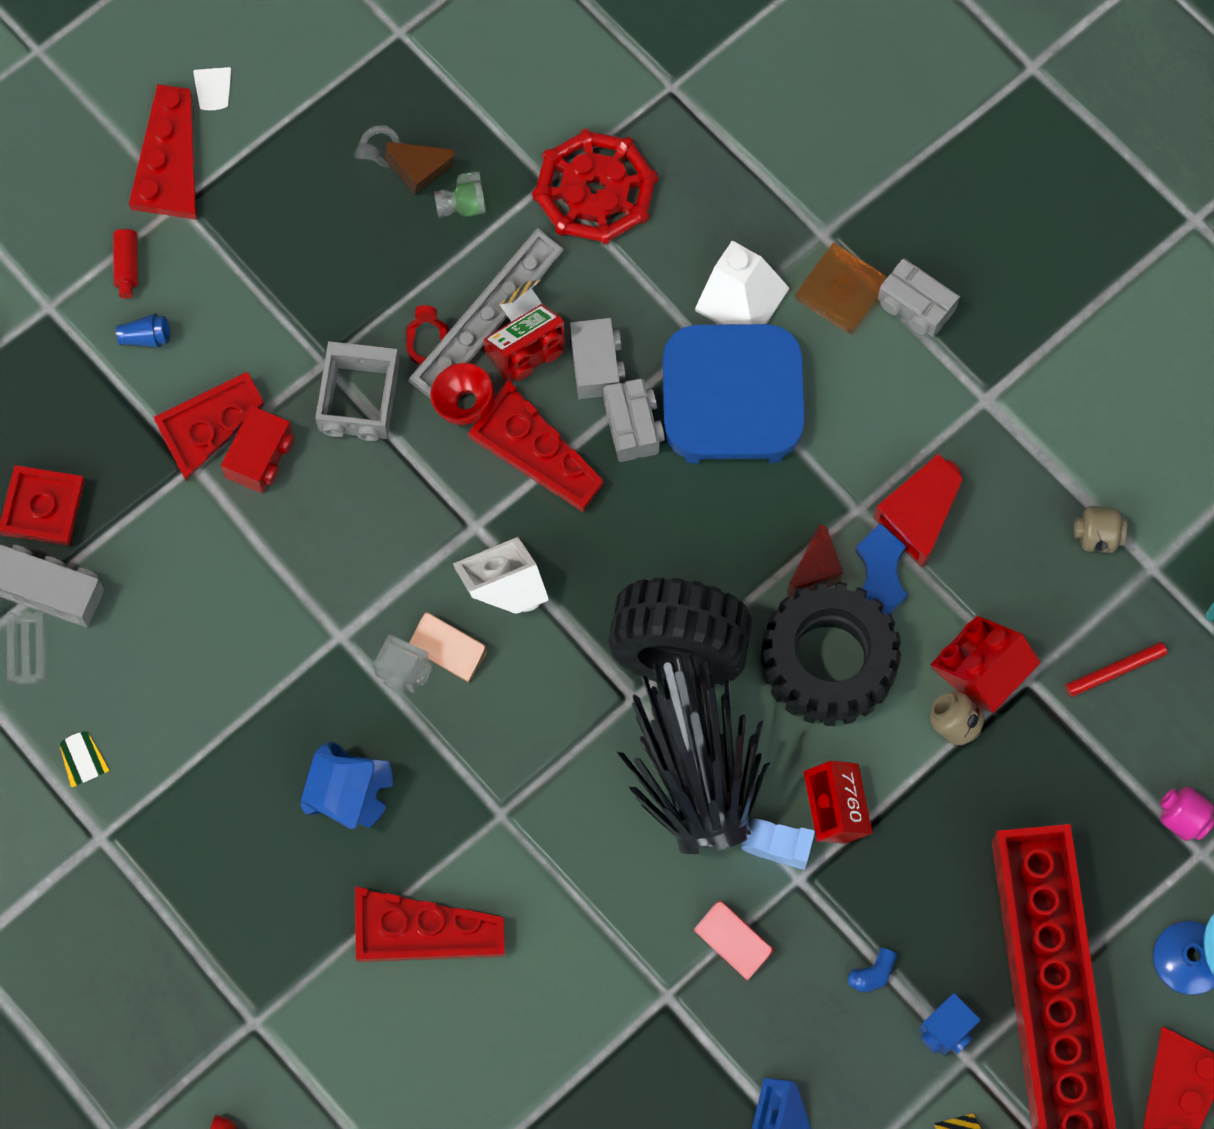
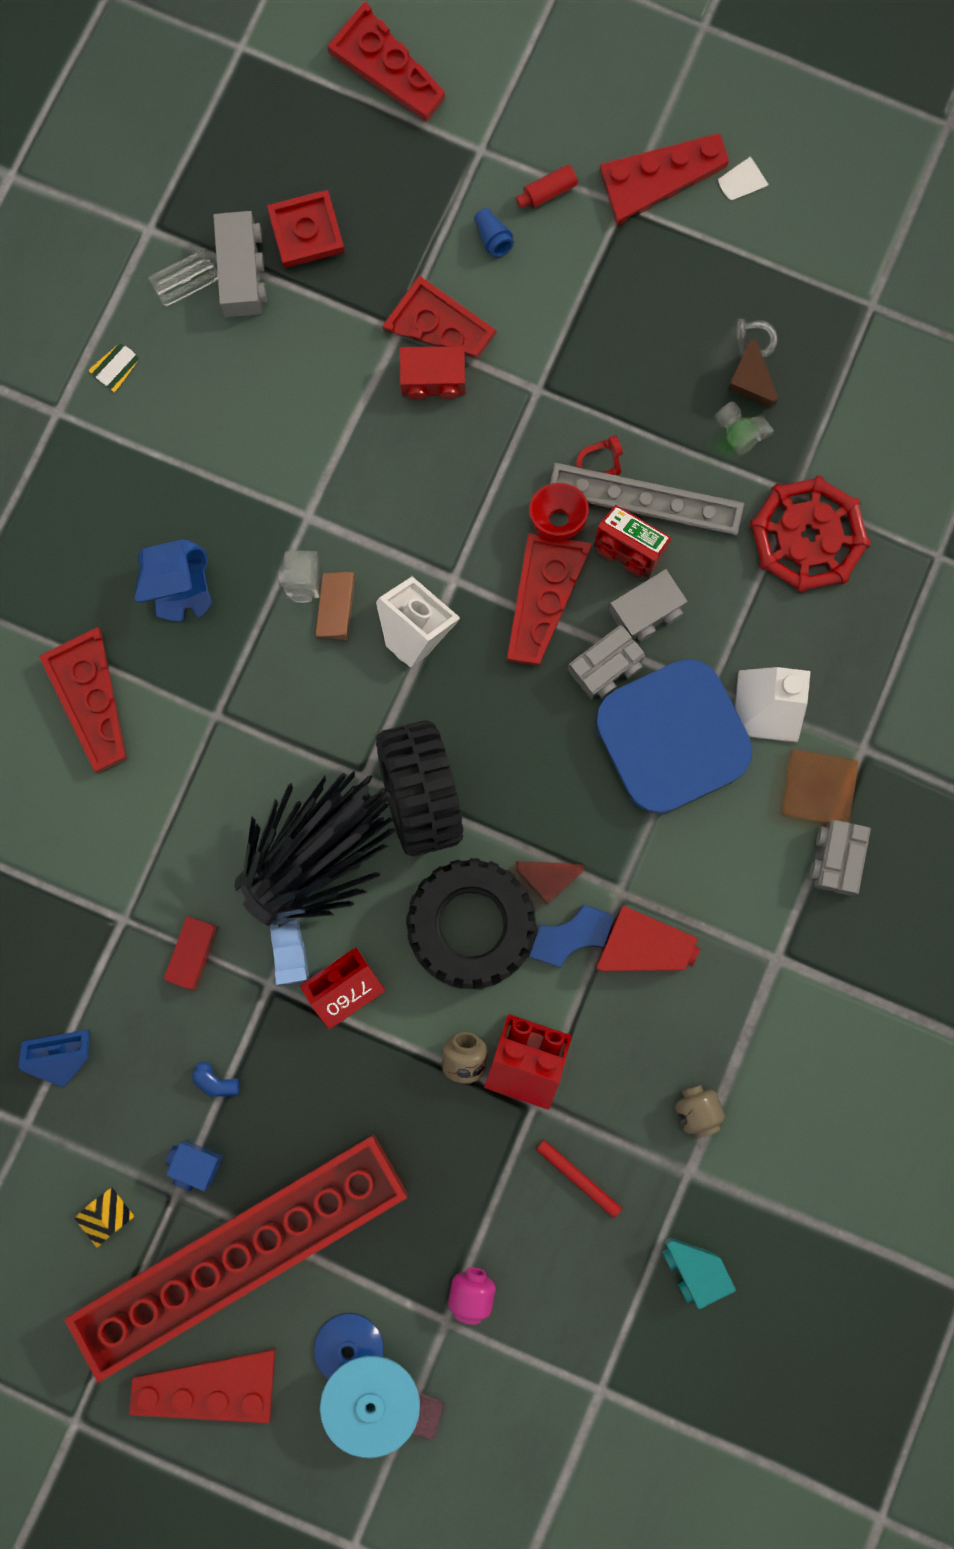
camera: 65 degrees right, 10 degrees up
light grey window [315,341,400,441] -> none
white sticker [499,280,542,322] -> none

